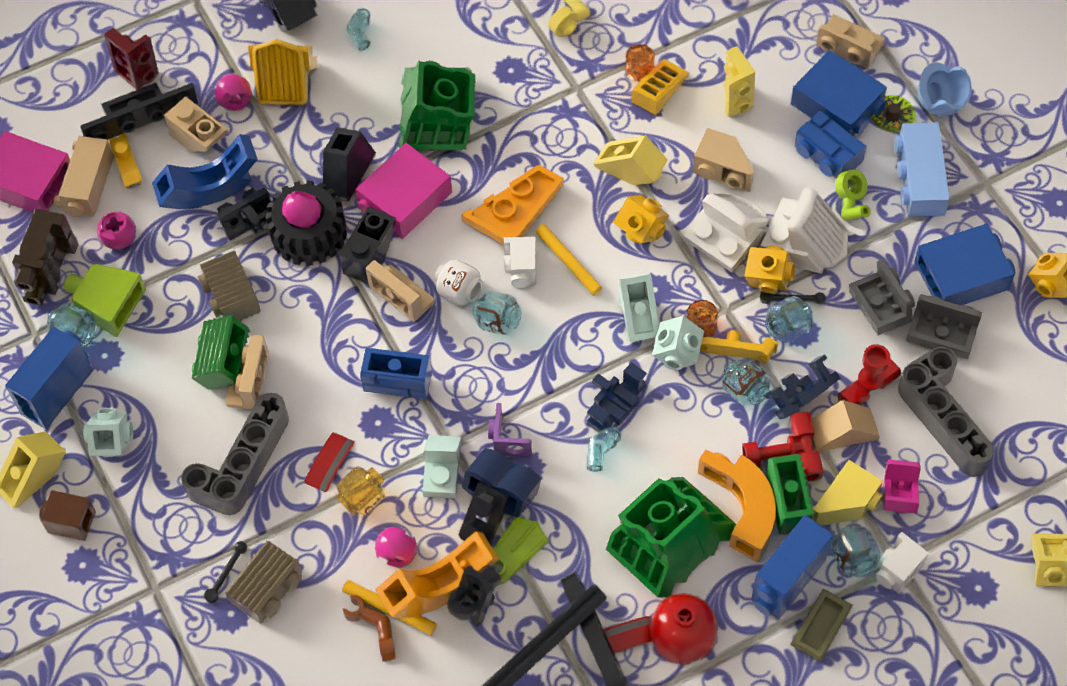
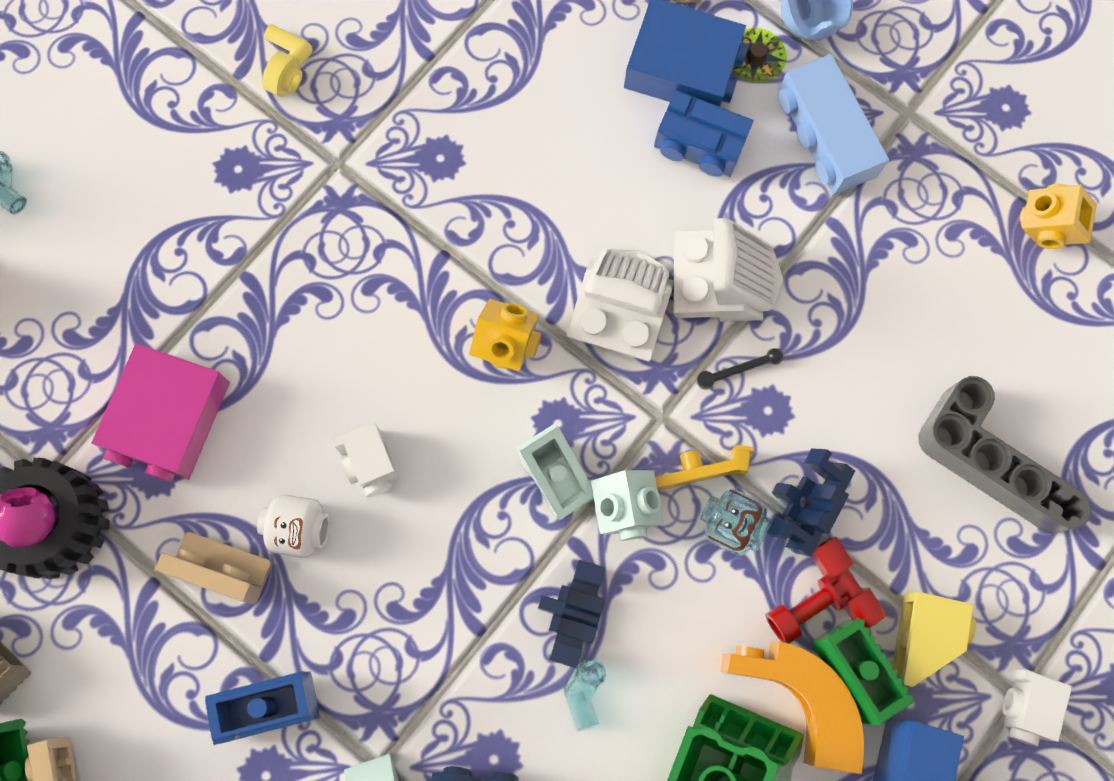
camera: 30 degrees left, 15 degrees up
black slope [323,127,376,202] -> none
black slope [339,207,396,284] -> none
green slope [398,61,476,151] -> none
light orange wing [461,164,564,245] -> none
clear light blue head [472,291,522,334] -> none
medium lavender bracket [488,403,532,457] -> none
yellow bar [535,224,602,296] -> none
light yellow slope [593,135,668,186] -> none
clear orange wheel [625,44,655,82] -> none
yellow slope [631,59,689,115] -> none
clear orange wheel [686,300,718,337] -> none
tan slope [693,128,754,192] -> none
light yellow bracket [724,46,755,117] -> none
yellow brick [744,245,795,293] -> none
clear light blue head [765,296,813,343] -> none
tan slope [811,400,880,452] -> none
clear light blue head [831,526,881,577] -> none
lime plate [835,169,871,221] -> none
red bar [837,344,901,405] -> none
dark grey bracket [849,259,915,336] -> none
dark pink bracket [883,460,921,514] -> none
dark grey bracket [906,294,982,359] -> none
blue brick [914,223,1015,305] -> none

